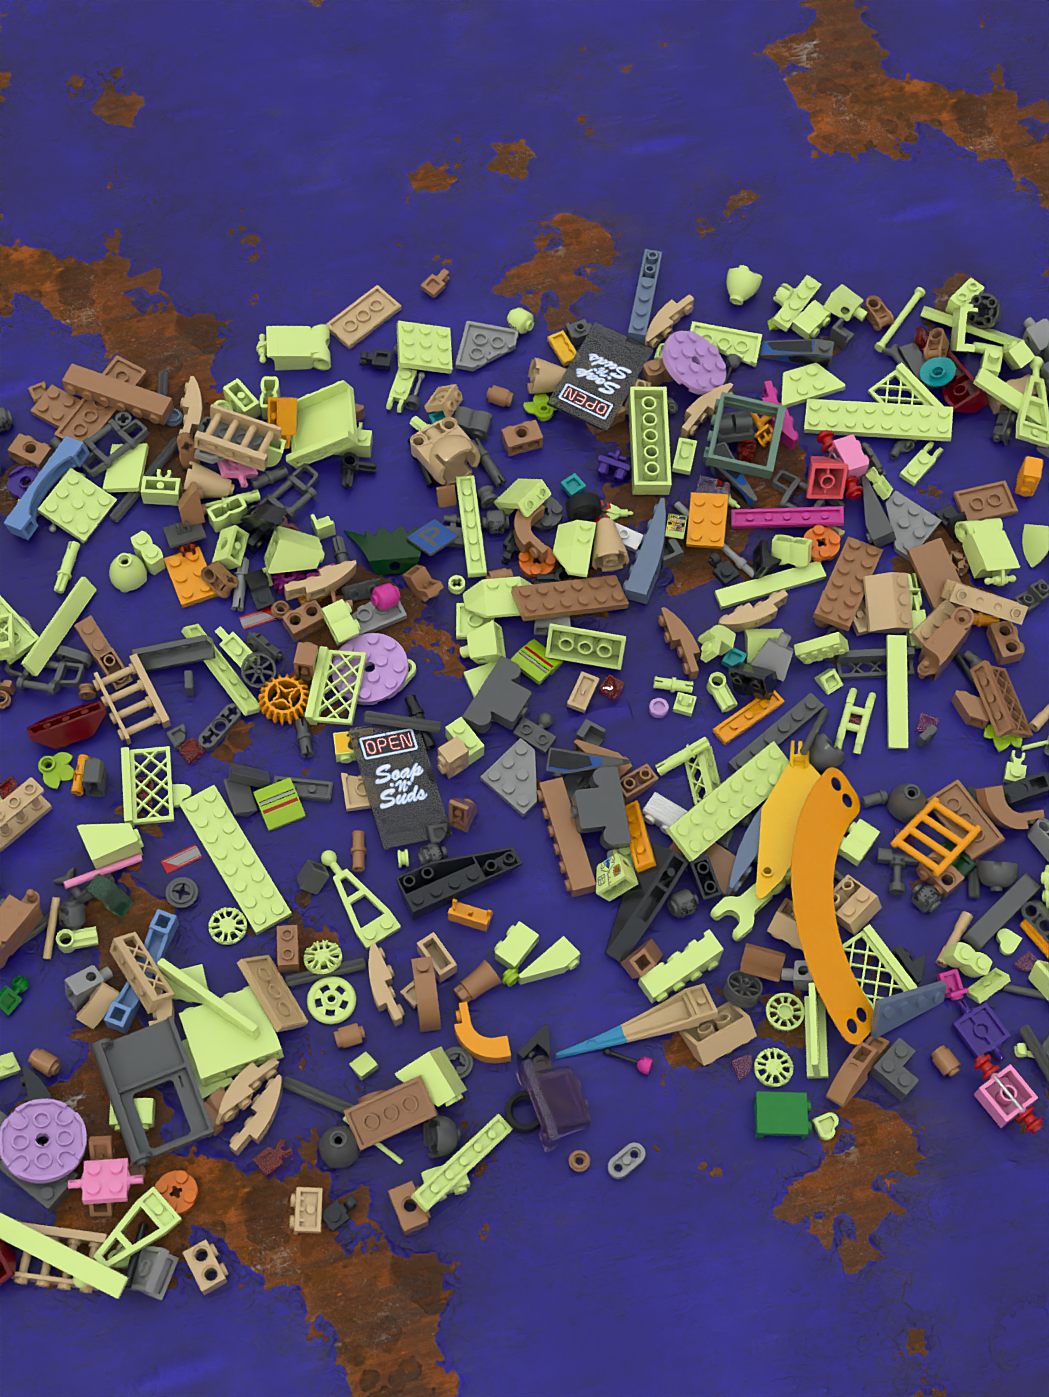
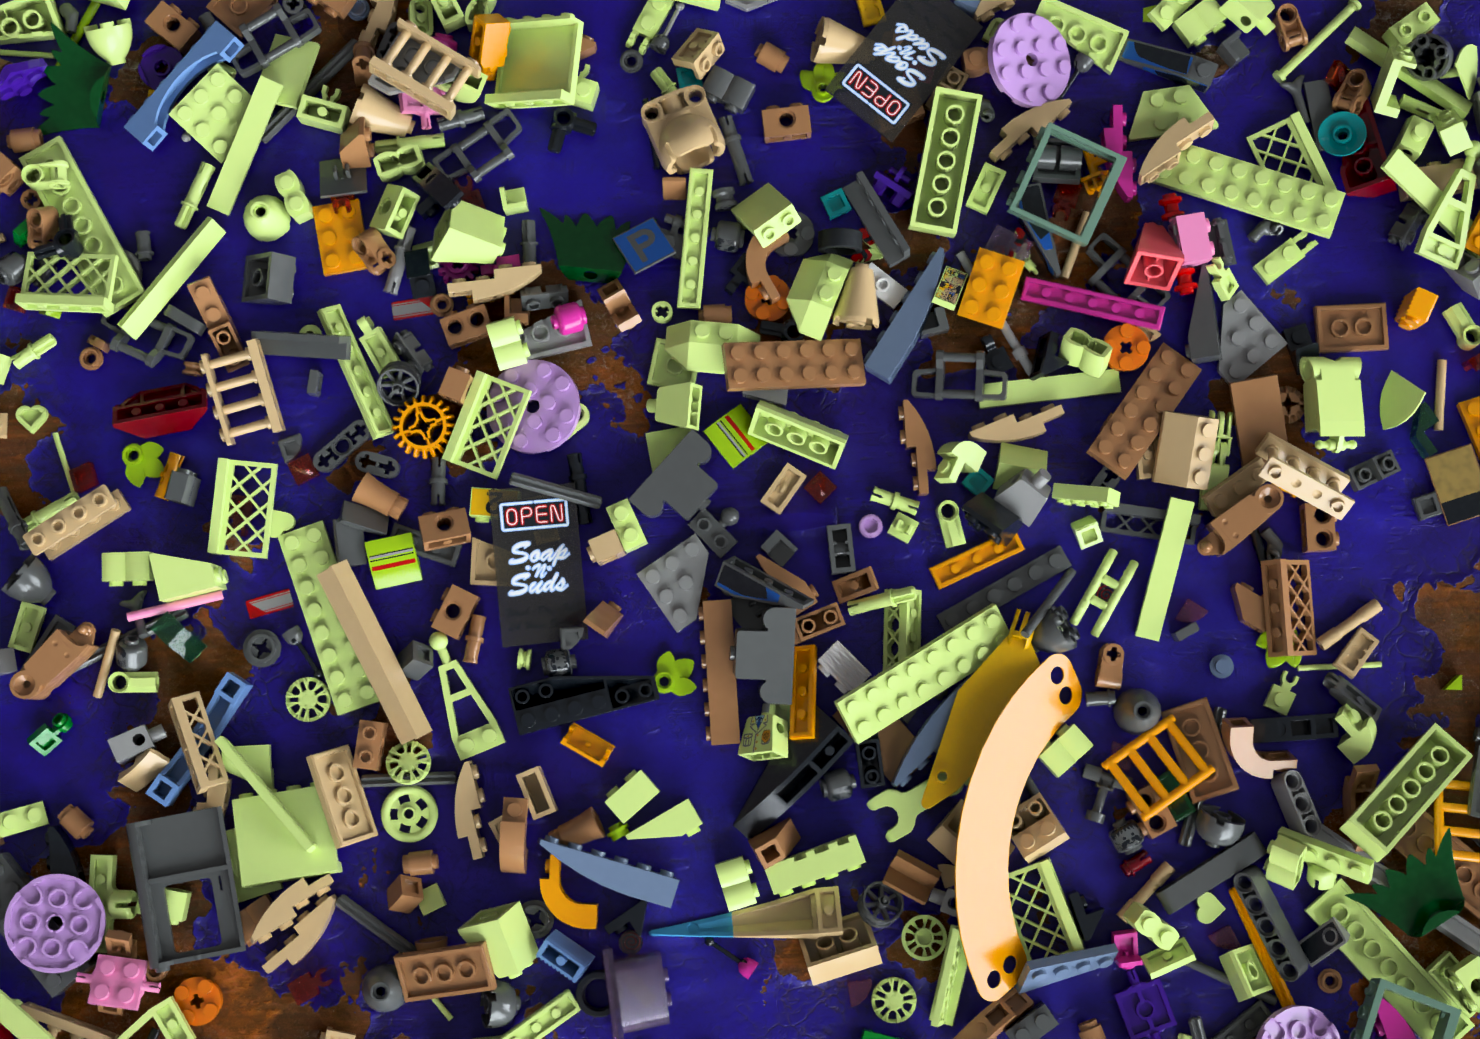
camera: 20 degrees right, 20 degrees up
none -> yellowish green plate [89,854,138,953]
none -> yellowish green brick [102,551,154,587]
none -> dark grey pin [135,230,154,262]
none -> yellowish green tile [207,75,283,216]
none -> dark grey slope [241,252,296,305]
none -> hinge [282,625,323,679]
none -> tan tile [316,559,433,745]
none -> medium nougat plant [352,472,409,520]
none -> dark grey beam [355,451,401,479]
none -> medium nougat panel [387,874,424,914]
none -> medium nougat brick [418,507,471,552]
none -> medium nougat brick [430,584,481,641]
none -> medium blue brick [536,929,595,983]
none -> sand blue slope [537,835,679,908]
none -> dark grey plate [620,49,643,73]
none -> lime plate [654,651,697,696]
none -> yellowish green brick [715,855,760,912]
none -> dark grey brick [826,523,856,575]
none -> medium nougat slope [832,566,880,604]
none -> dark grey fence [842,171,910,268]
none -> dark grey bar [911,350,1008,402]
none -> tan tile [937,864,955,888]
none -> tan bar [1059,211,1090,280]
none -> medium nougat piece [1094,643,1124,690]
none -> dark red pin [1120,849,1152,877]
none -> tan slope [1138,112,1215,186]
none -> sand blue plate [1209,654,1234,678]
none -> yellowish green shield [1440,44,1478,100]

